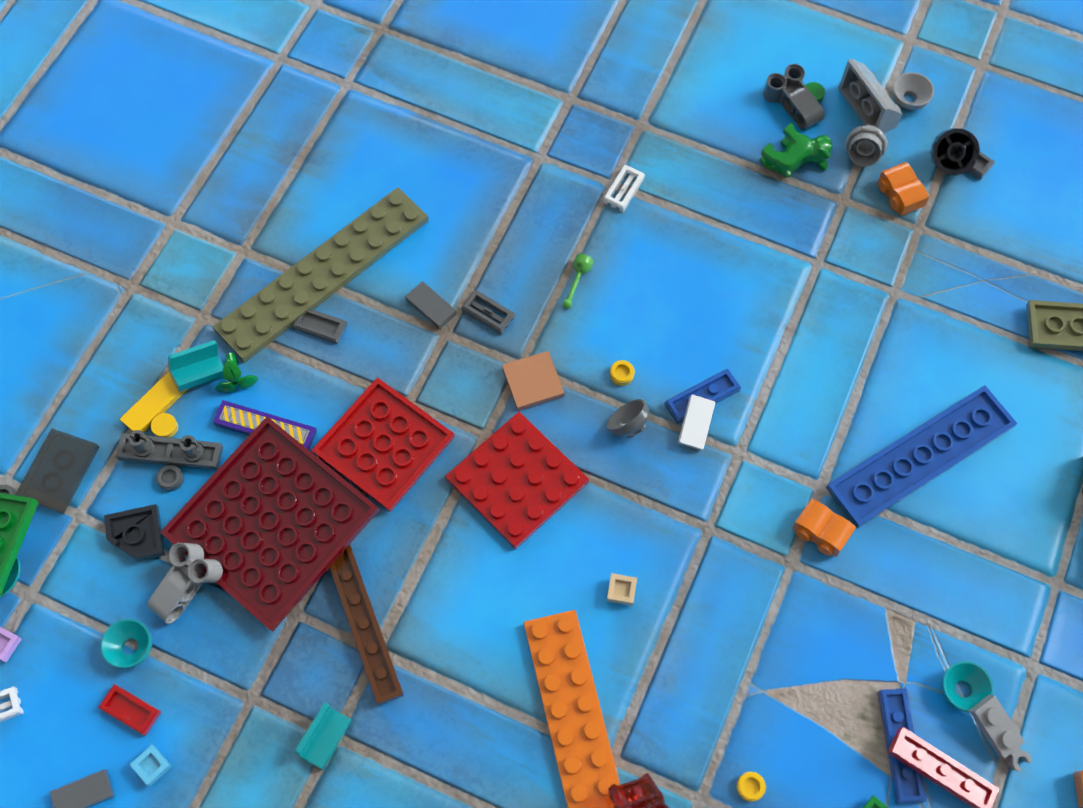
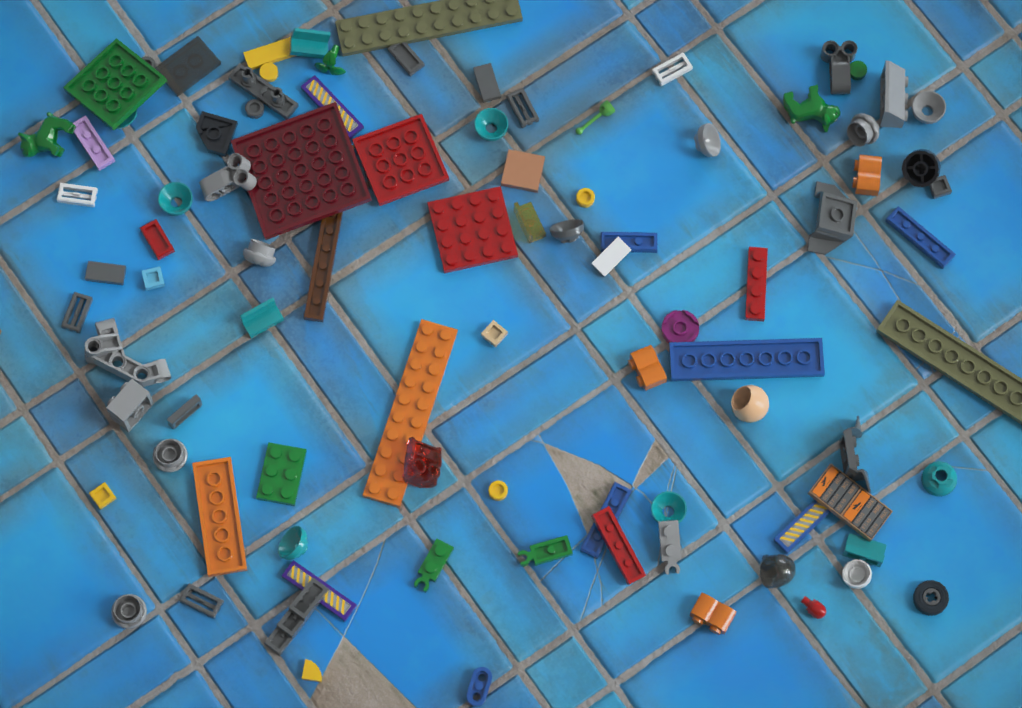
camera: 30 degrees right, 5 degrees up
none -> light grey piece [243,239,276,267]
none -> teal piece [474,108,508,141]
none -> clear yellow panel [514,202,546,243]
none -> magenta tile [661,310,699,343]
none -> light grey piece [694,123,721,157]
none -> light nougat helmet [731,385,769,423]
none -> red plate [745,247,768,322]
none -> dark grey piece [807,181,858,255]
none -> blue tile [885,206,956,269]

